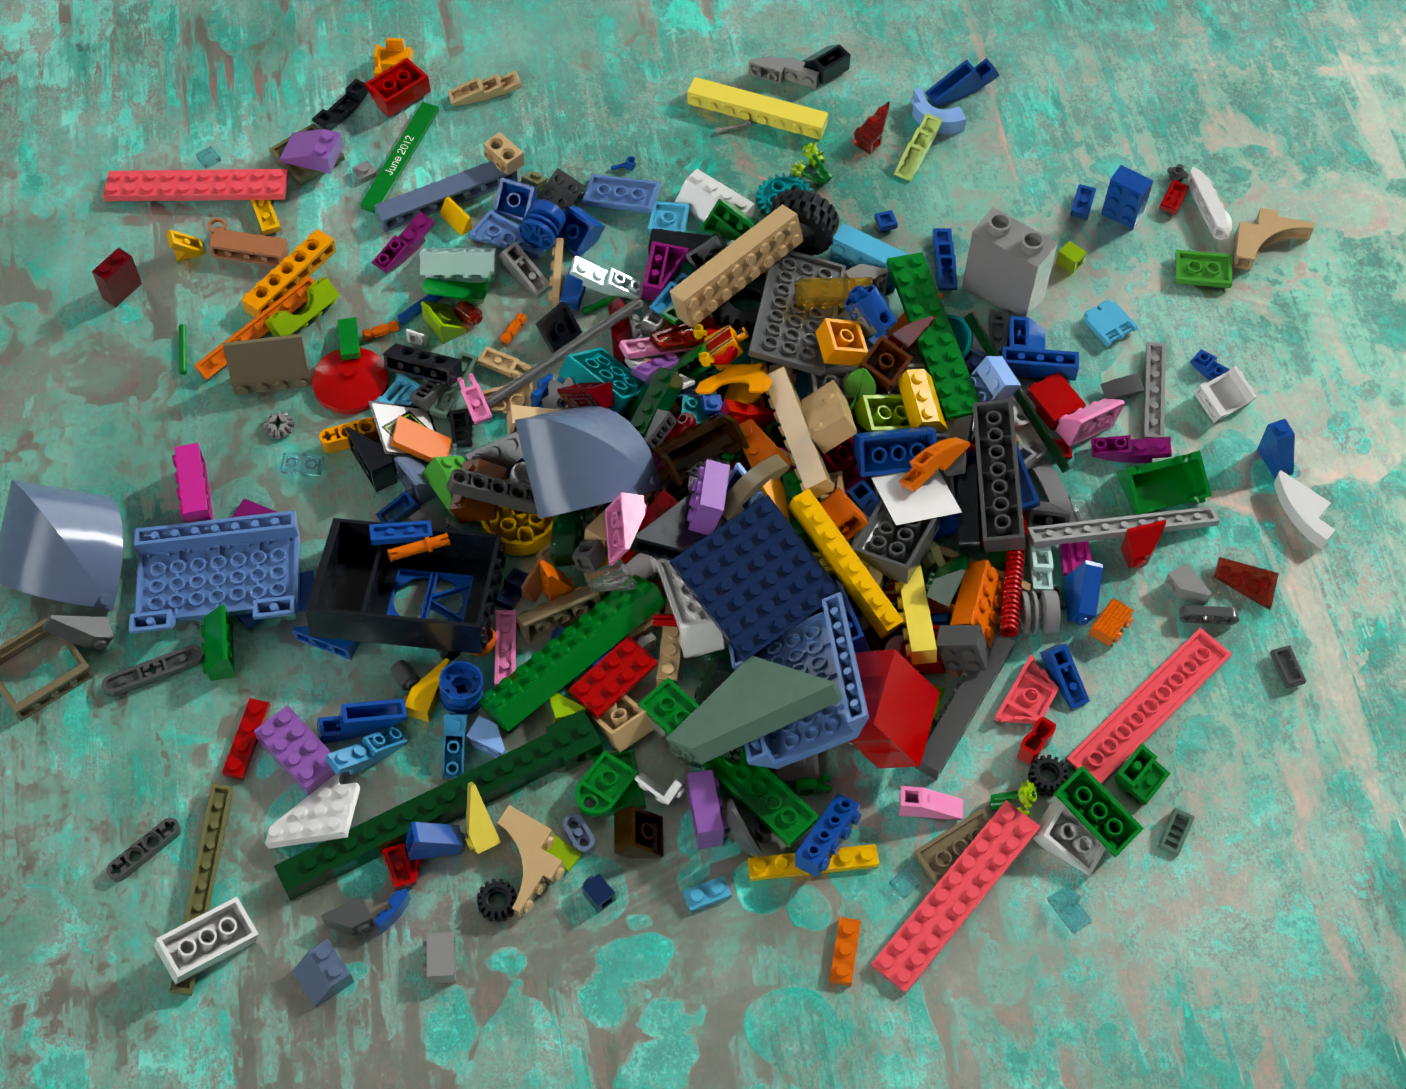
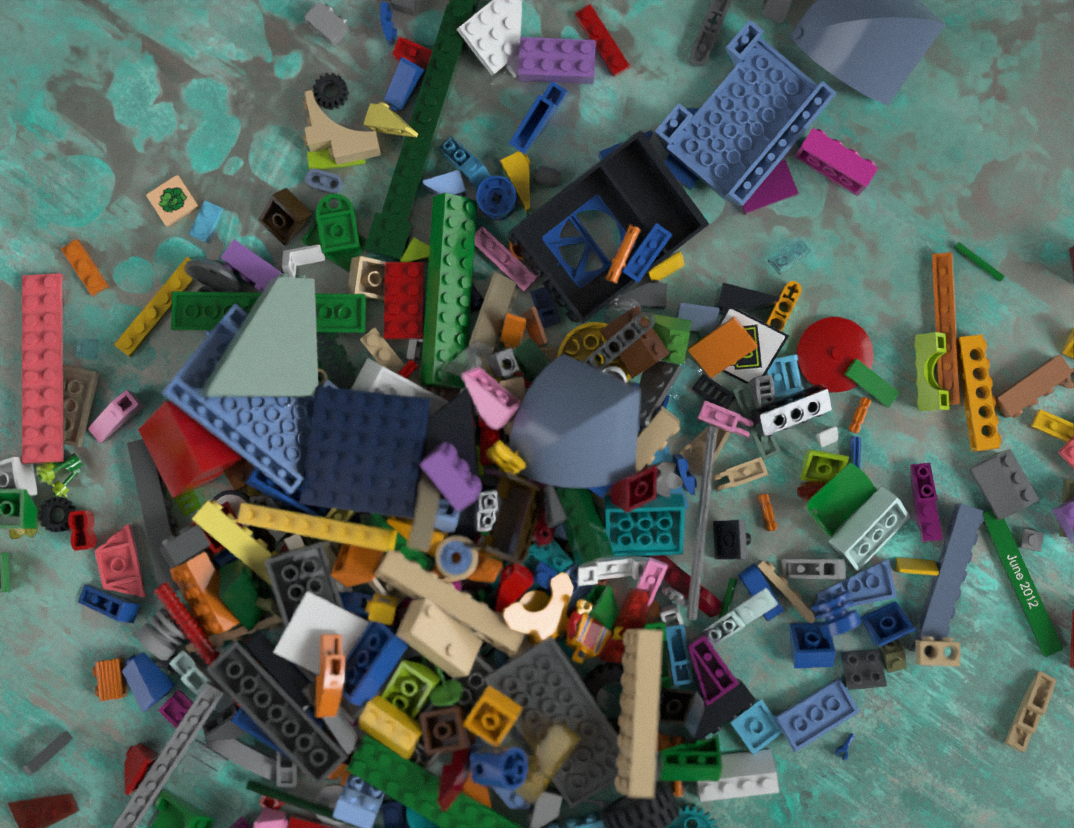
camera: 135 degrees right, 25 degrees up
green slope [201,604,235,681] -> none
dark tan slope [223,334,312,395] -> none
light grey gear [263,411,295,439] -> none
dark azure slope [325,726,408,775] -> none
blue slope [375,490,421,523] -> none
dark blue brick [582,874,616,913] -> none
medium lavender plate [631,353,681,382] -> none
blue brick [795,793,862,877] -> none
coral plate [1066,628,1232,784] -> none
light grey slope [1164,563,1212,605] -> none
none -> light nougat tile [146,175,199,227]
none -> yellow brick [366,593,398,625]
none -> wheel [435,536,478,580]
none -> yellow arm [486,441,526,475]
none -> dark grey slope [969,449,1040,520]

